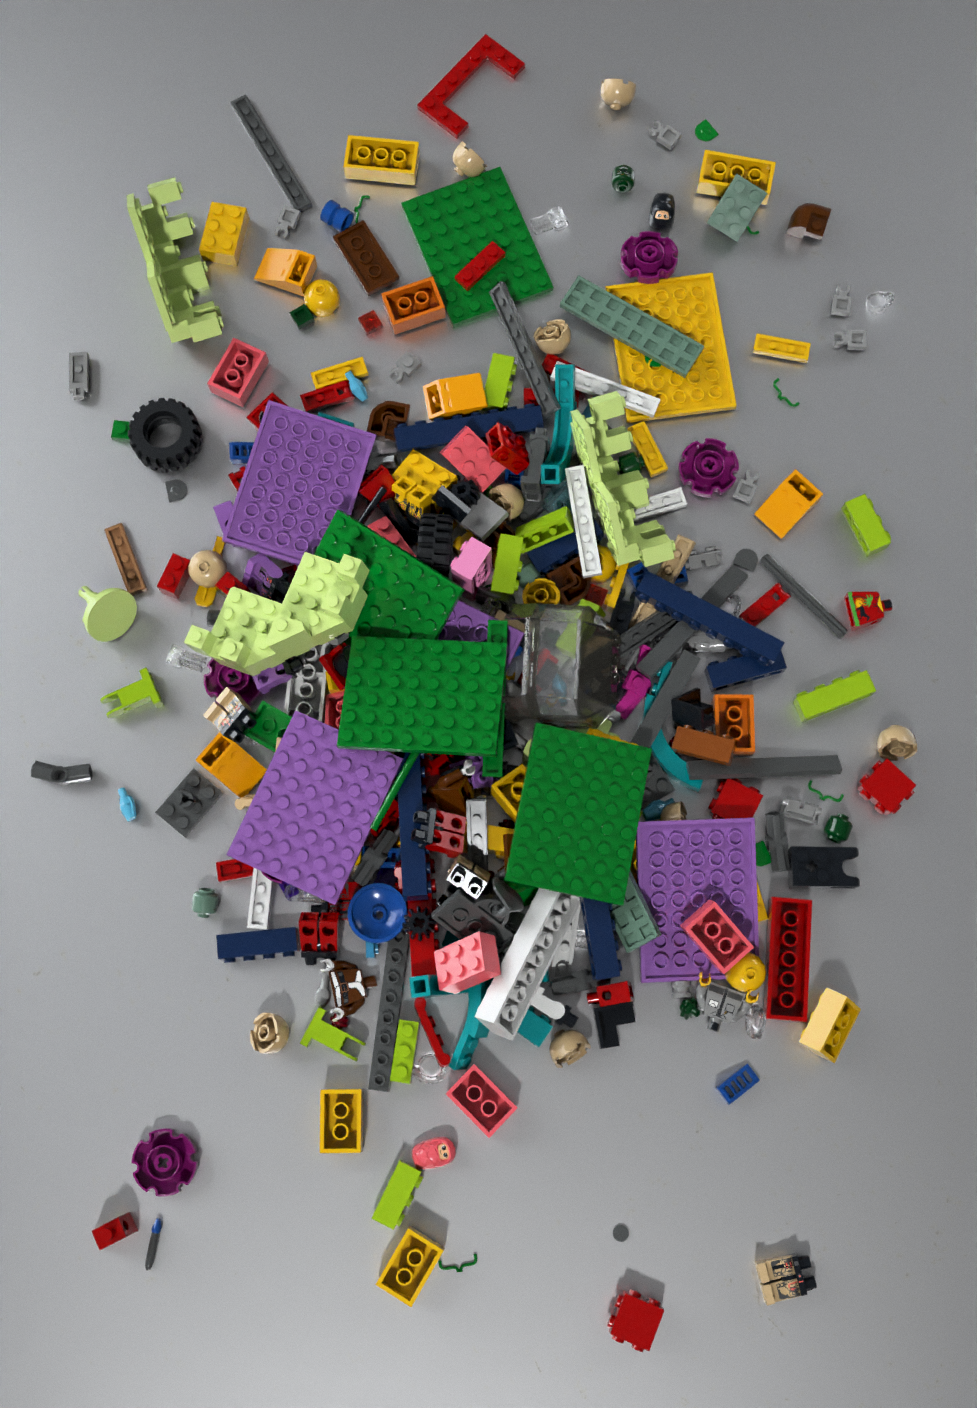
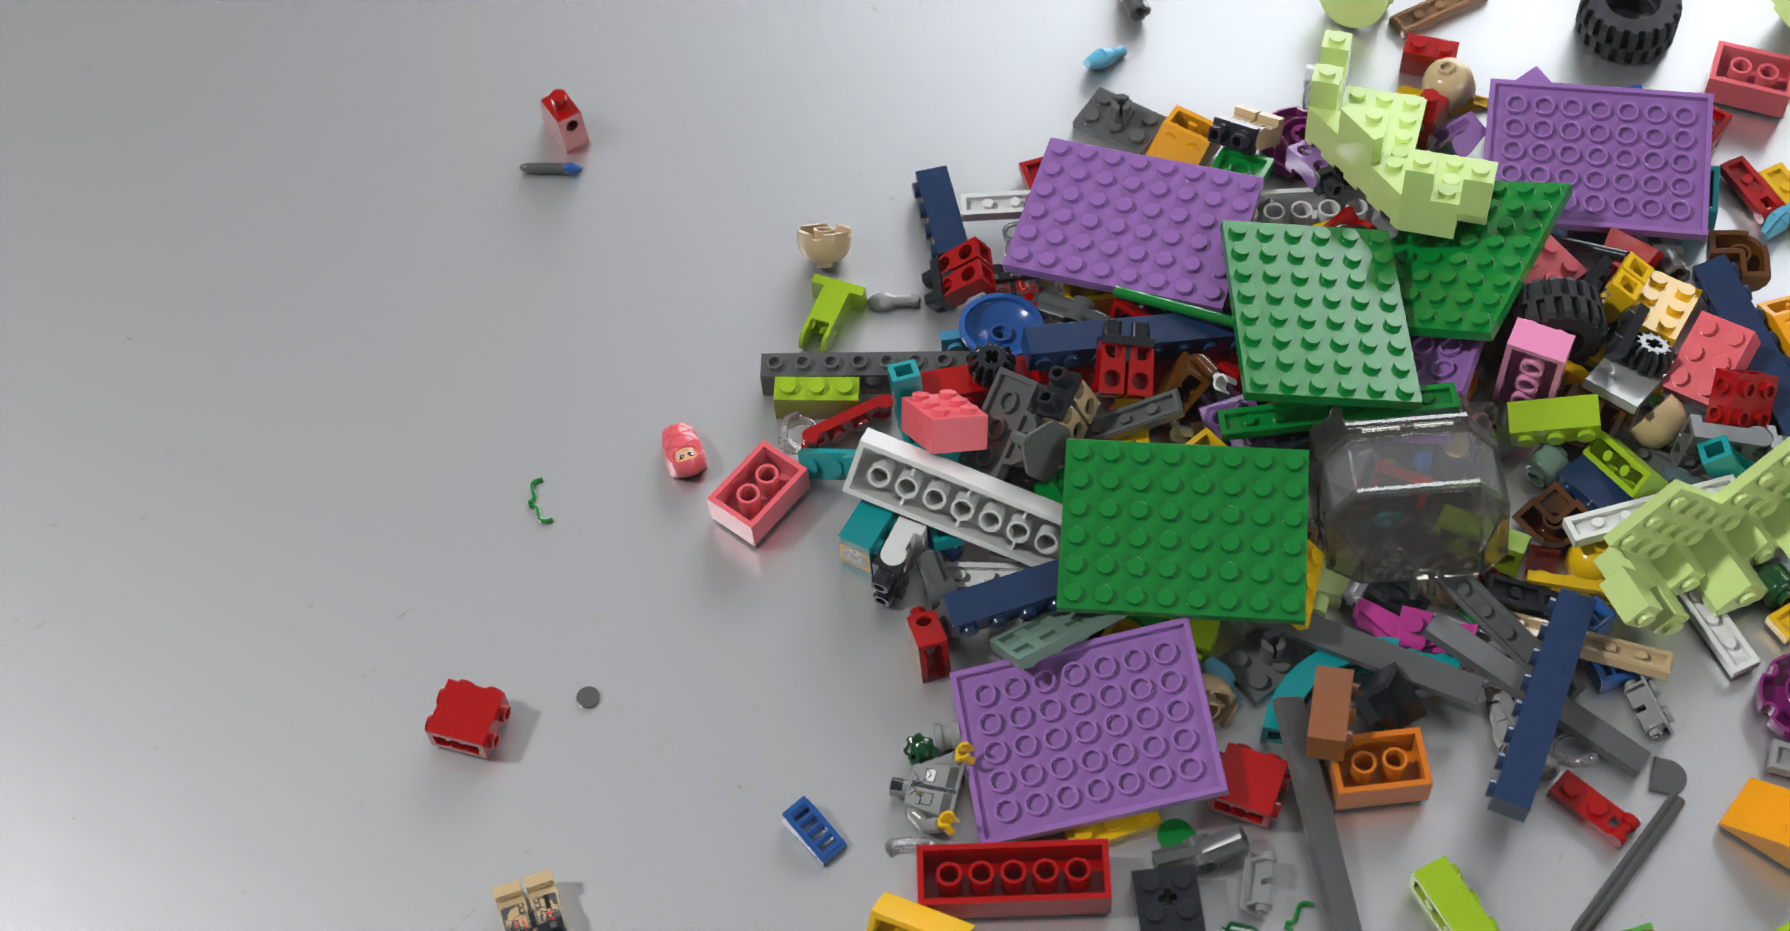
camera: 85 degrees right, 20 degrees down
lime piece [100,668,164,718] -> none
magenta piece [132,1128,198,1197] -> none
dark grey piece [165,480,187,503] -> none
sand green head [192,888,219,918] -> none
torso [320,959,377,1022] -> none
yellow brick [320,1089,363,1153] -> none
dark red plate [330,1013,349,1029] -> none
lime brick [371,1160,423,1230] -> none
yellow brick [375,1226,445,1307] -> none
yellow cylinder [522,578,560,617] -> none
tan cylinder [549,1029,591,1068] -> none
black panel [592,1001,636,1049] -> none
coral brick [680,899,754,974] -> none
dark blue brick [704,651,787,692] -> none
yellow cylinder [725,952,766,992] -> none

